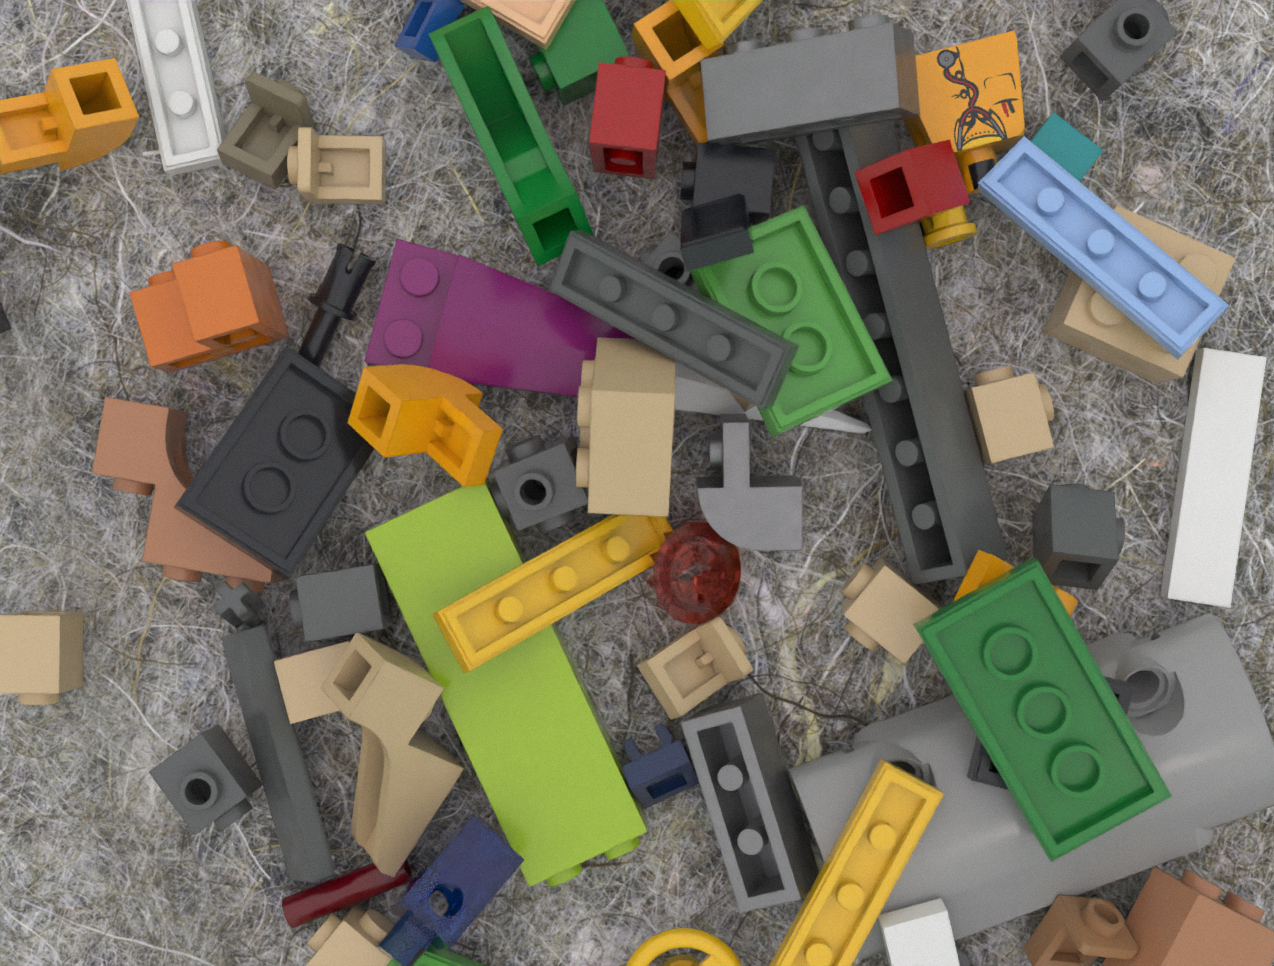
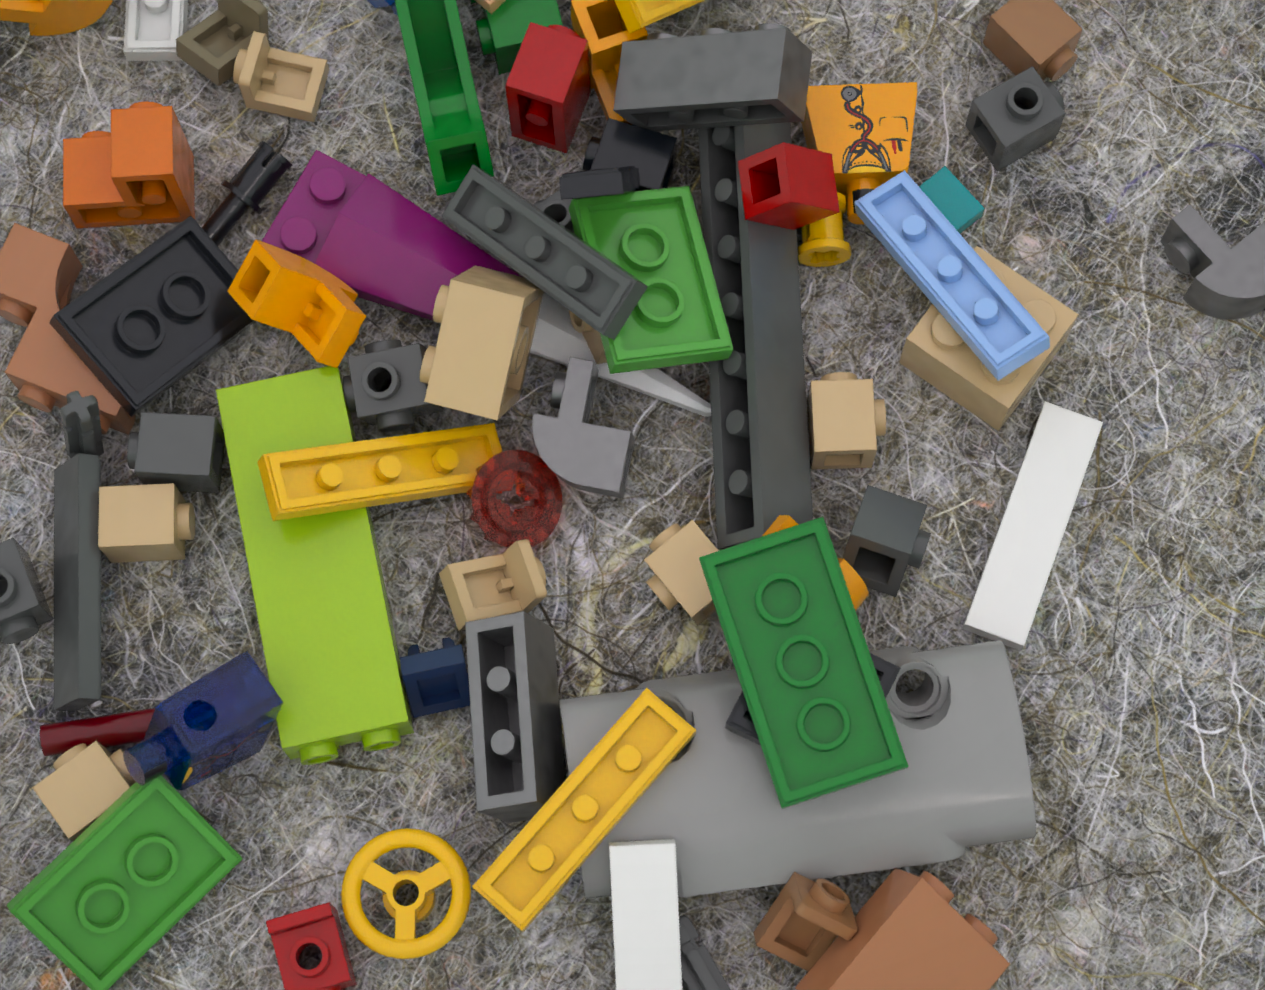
camera: 10 degrees right, 15 degrees down
tan arch [321,632,464,877] -> none

